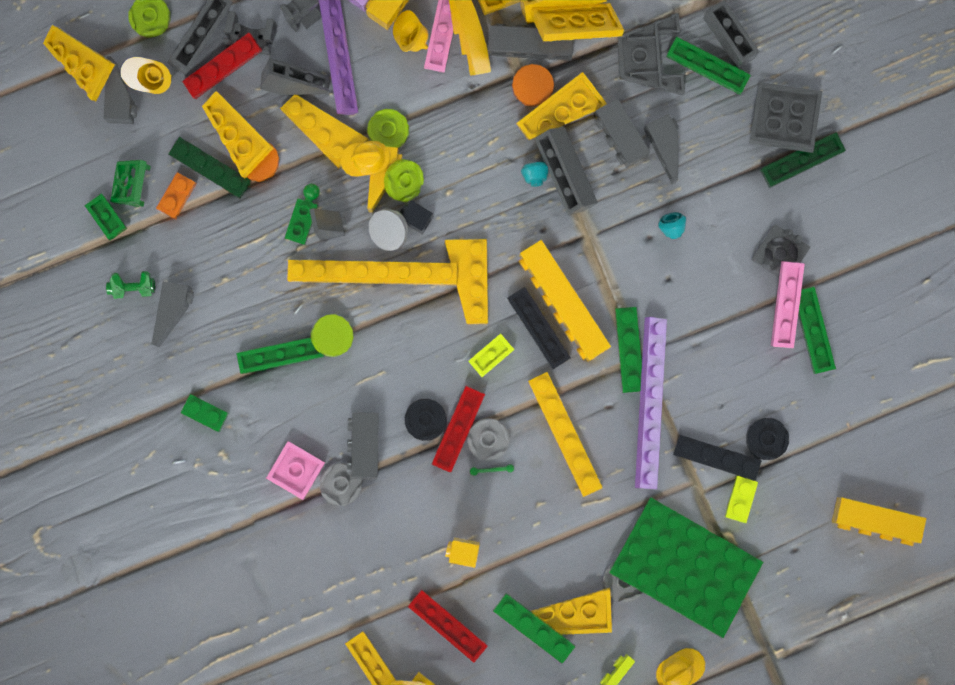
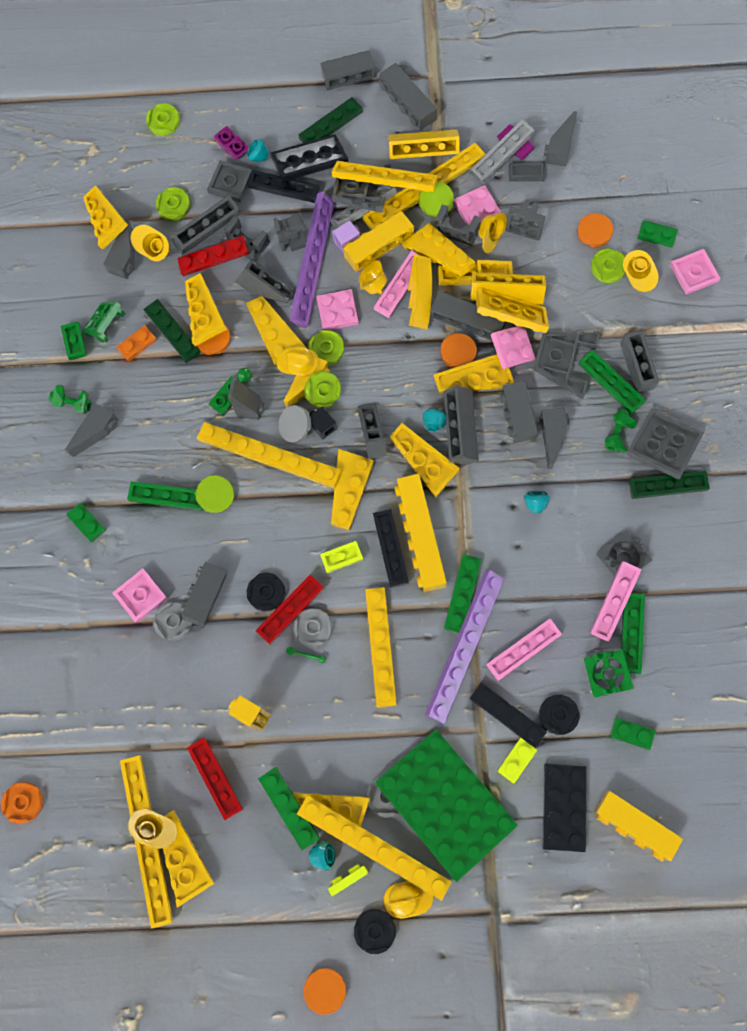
camera: 25 degrees right, 10 degrees down
none -> yellow plate [297,795,452,901]
none -> teal cone [309,841,335,871]
none -> bright pink plate [316,289,359,330]
none -> dark grey slope [357,403,387,459]
none -> yellow wing [390,423,460,498]
none -> bright pink plate [486,619,562,681]
none -> bright pink plate [491,326,536,369]
none -> black piece [542,764,587,852]
none -> green piece [584,649,634,698]
none -> green piece [605,409,637,452]
none -> green plate [609,717,656,750]

